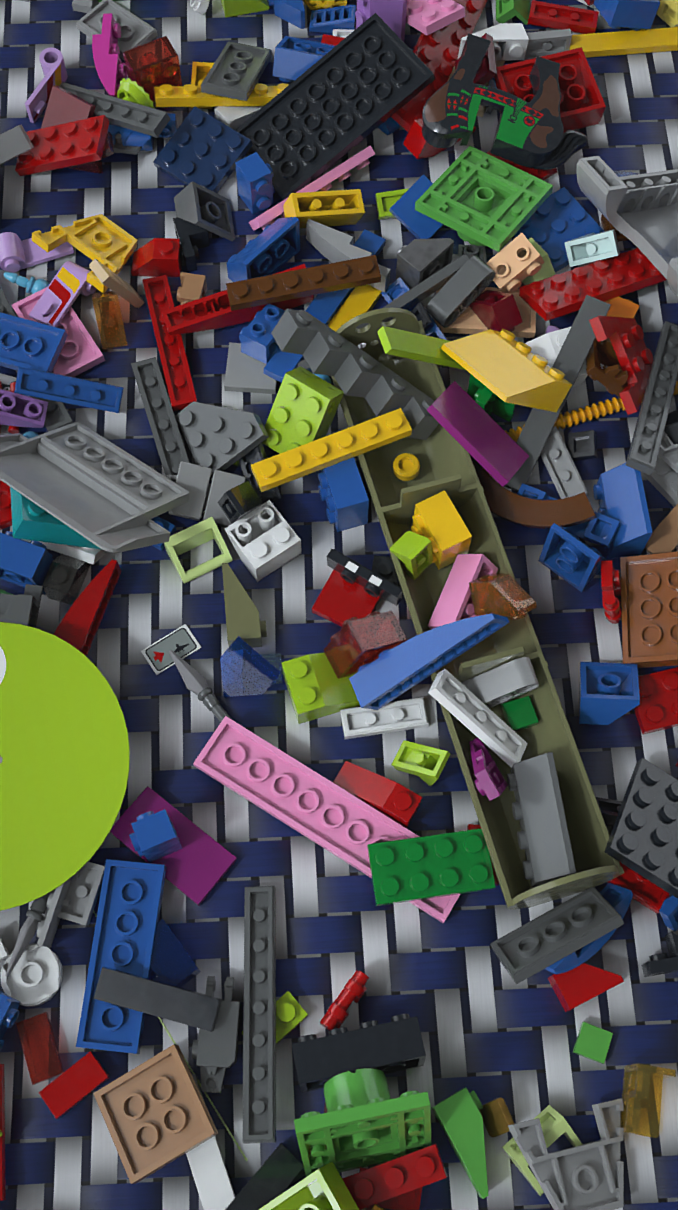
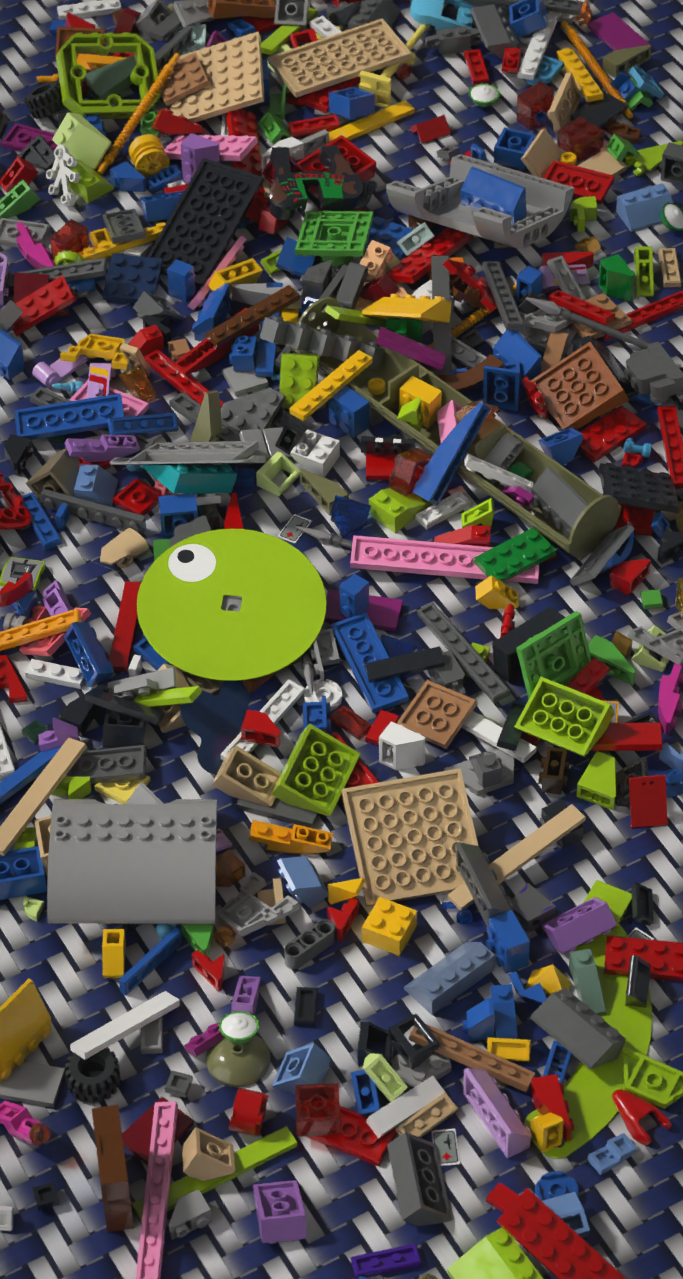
camera: 25 degrees left, 20 degrees down
none -> olive slope [190,390,222,442]
none -> white slope [379,721,425,770]
none -> yellow slope [475,575,519,609]

